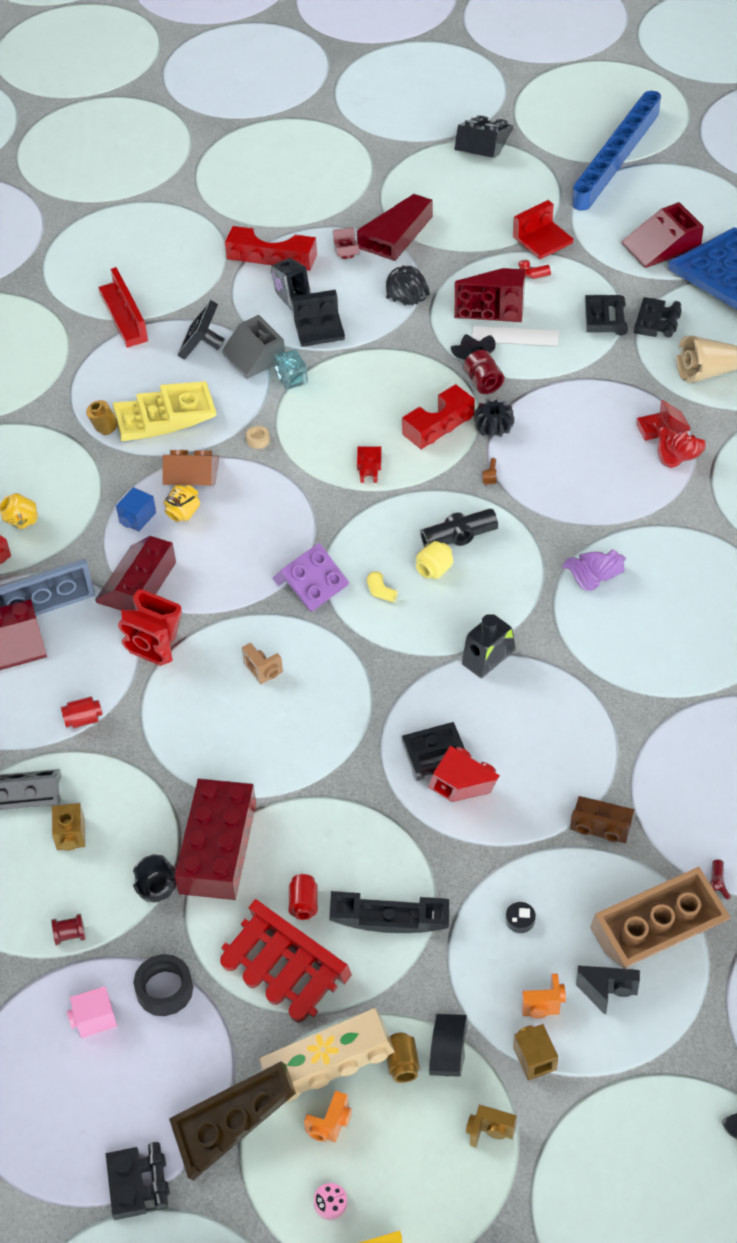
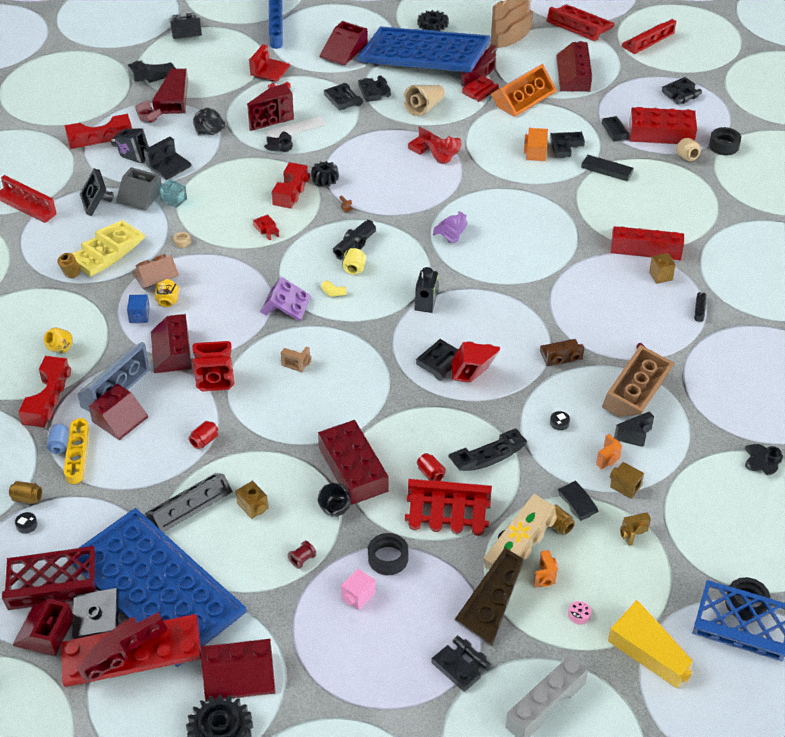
camera: 35 degrees left, 5 degrees down
dark red wheel [464,350,505,394] -> none
none -> black slope [127,60,176,83]

